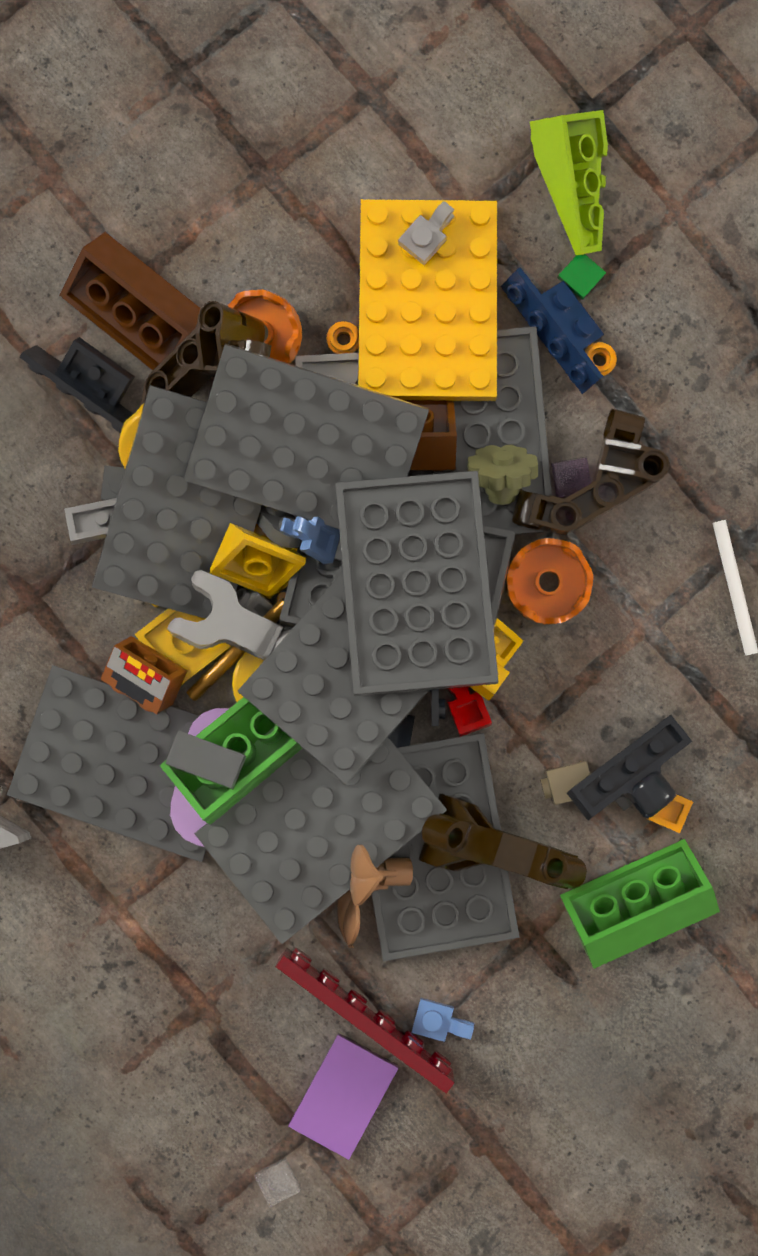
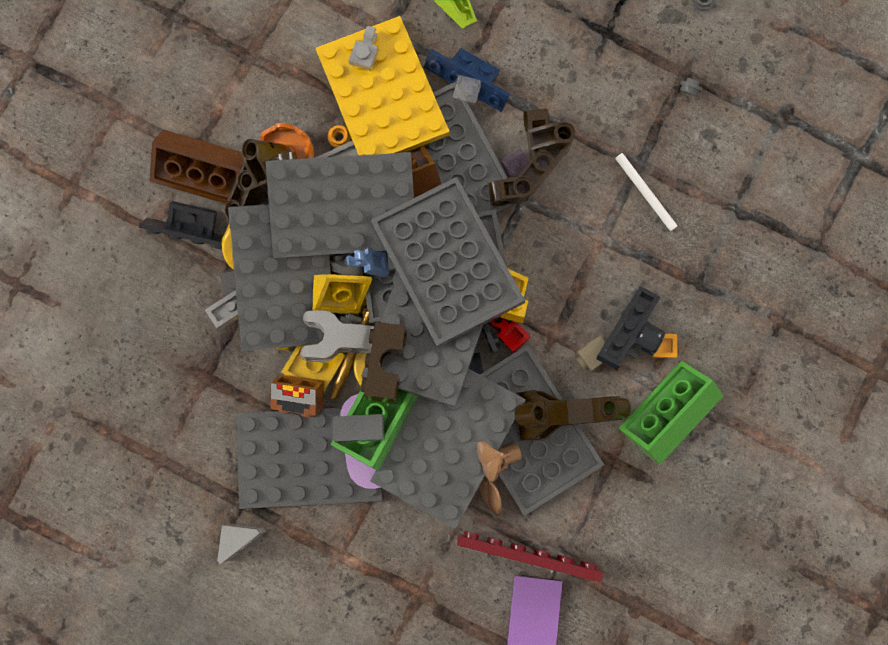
camera: 25 degrees left, 5 degrees down
medium blue plate [411,998,474,1042] -> none
olive plant [467,445,538,505] -> none
orange plate [506,538,593,625] -> none
green tile [557,254,606,300] -> none
light orange plate [585,342,617,376] -> none
none -> dark brown arch [361,322,407,404]
none -> clear plate [453,75,482,104]

